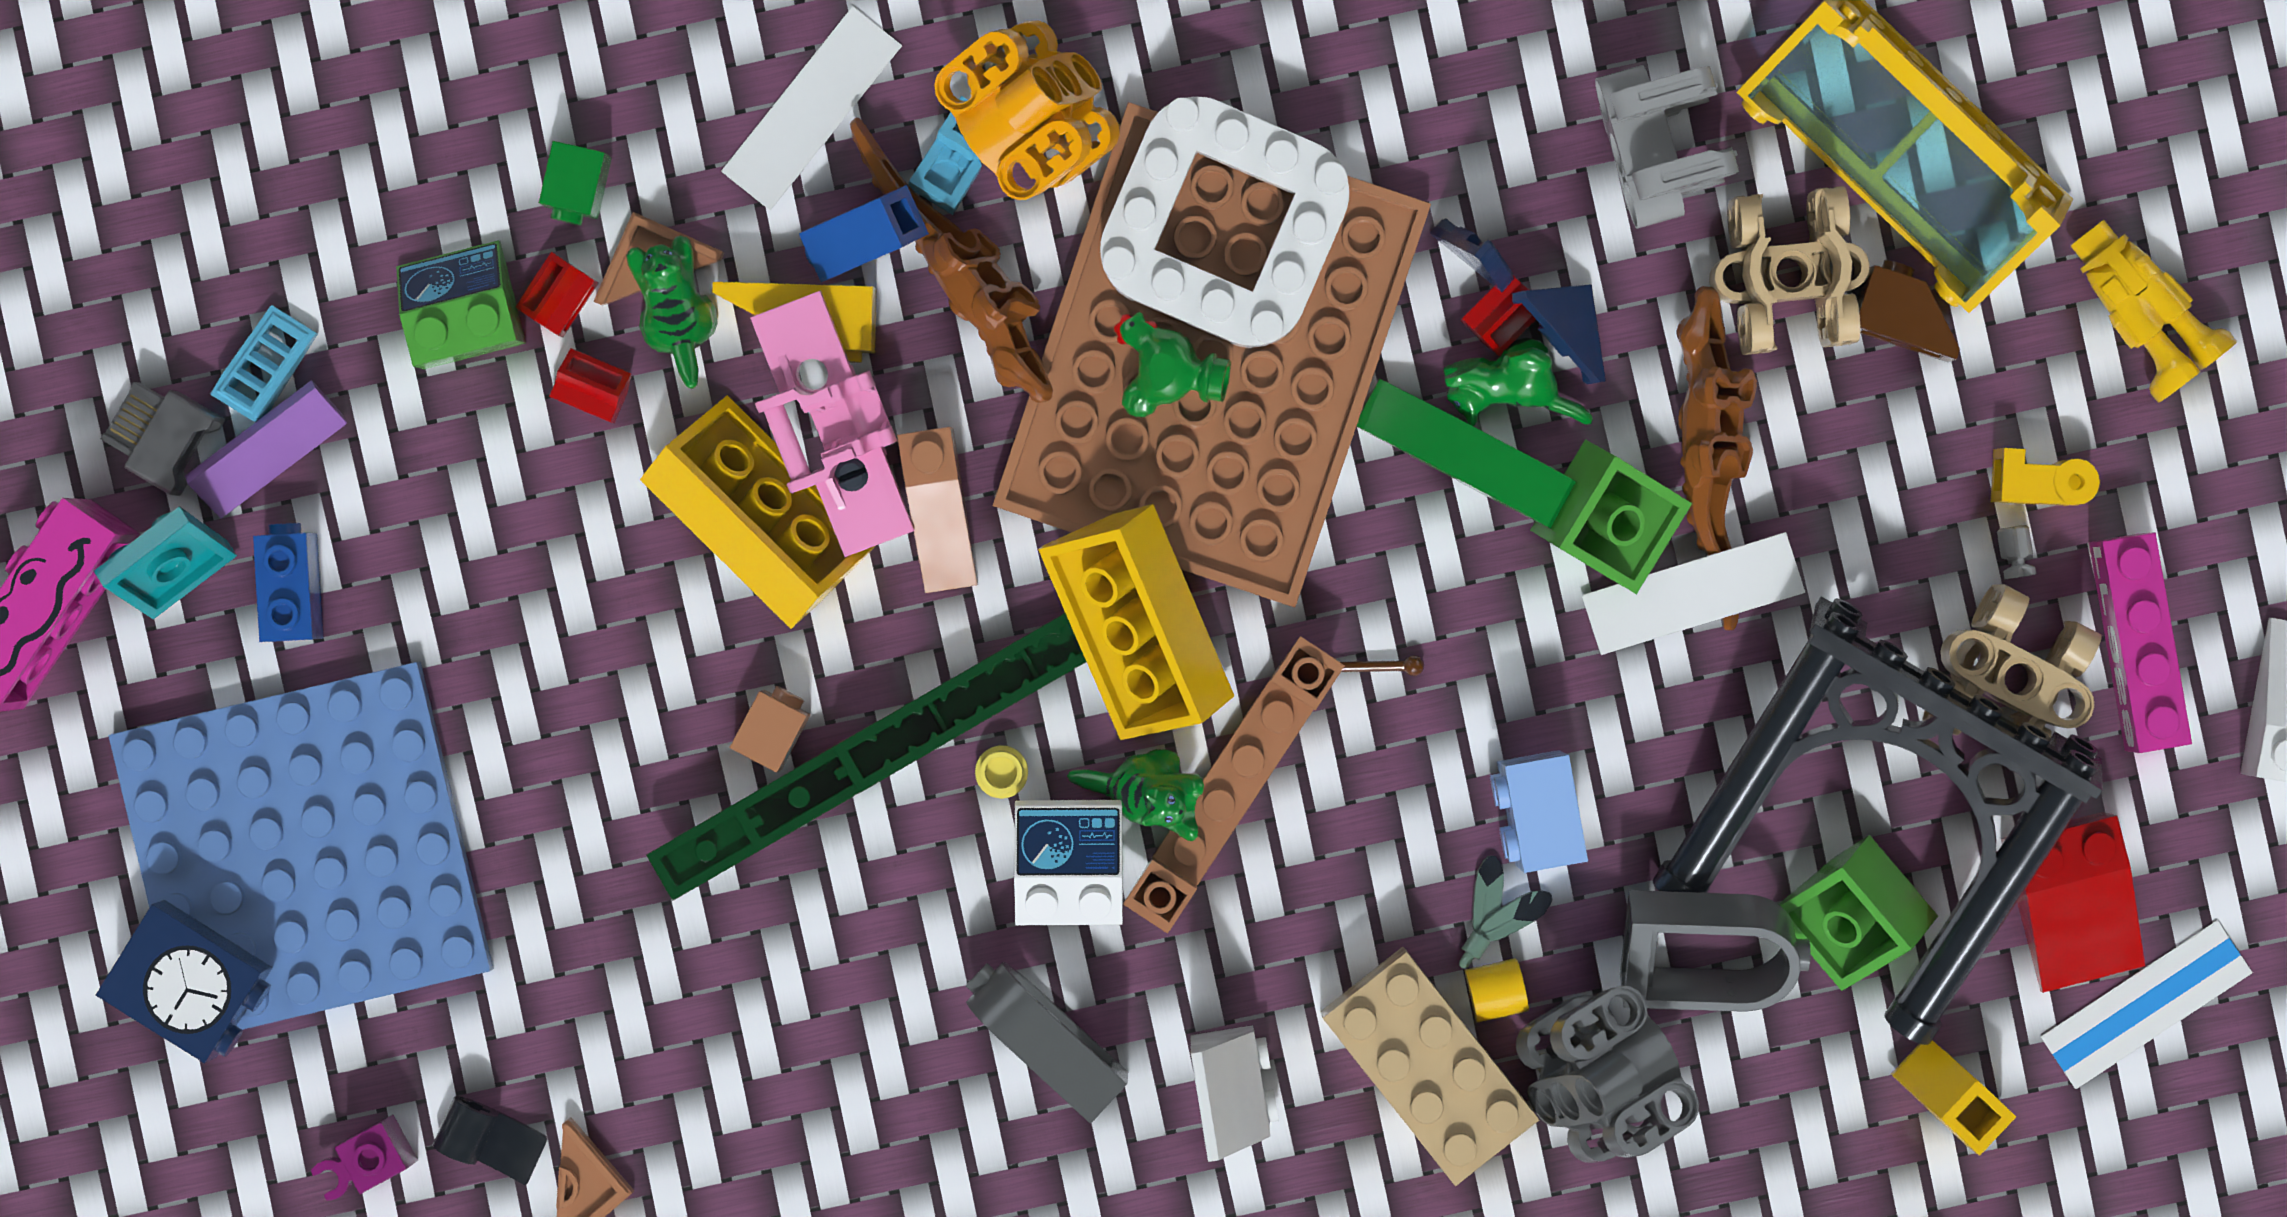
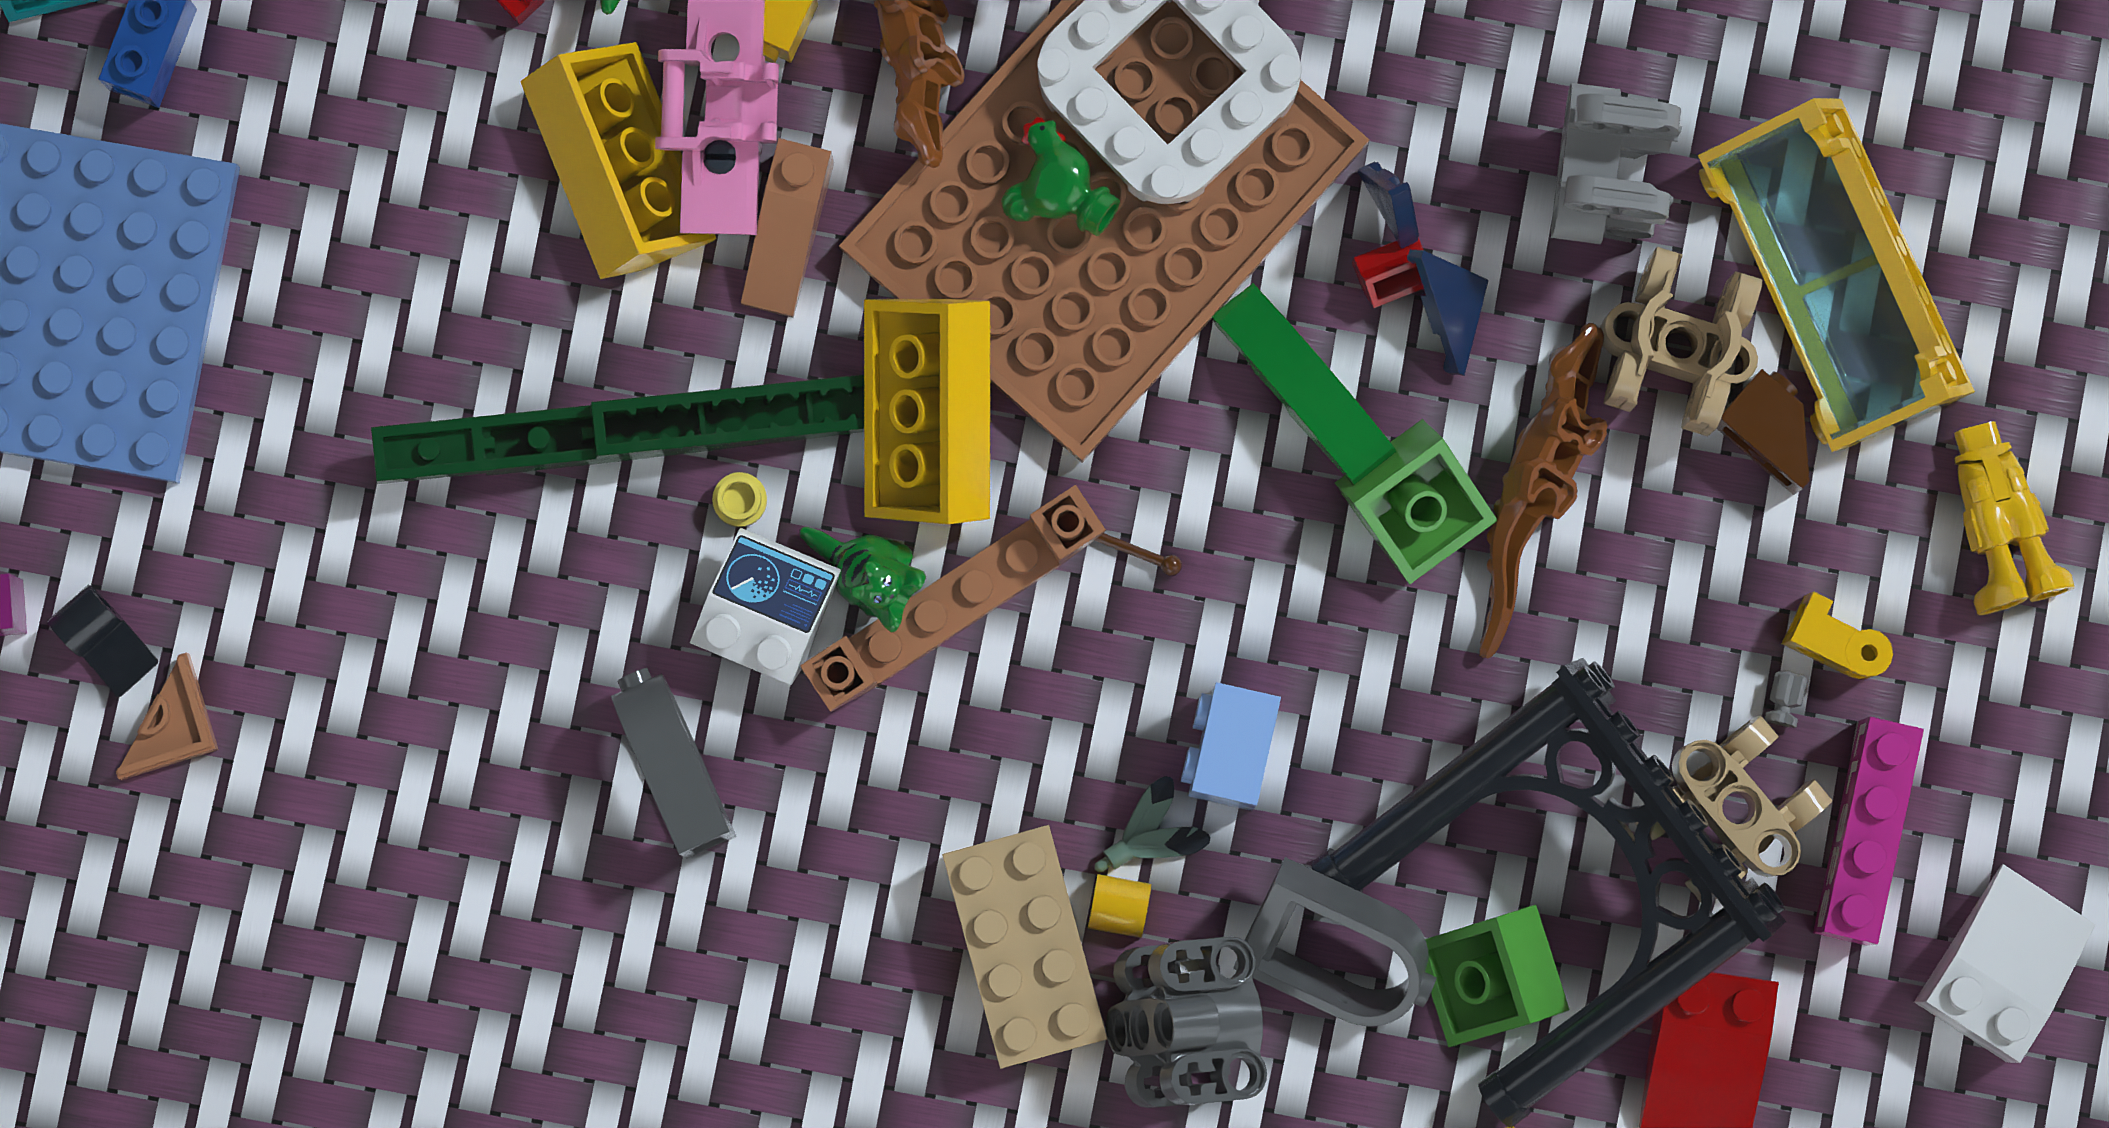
camera: 20 degrees right, 5 degrees down
nougat brick [730,686,811,773] -> none
white slope [1191,1025,1279,1162] -> none
green animal [1443,338,1593,426] -> none
white sticker [1582,532,1805,655] -> none

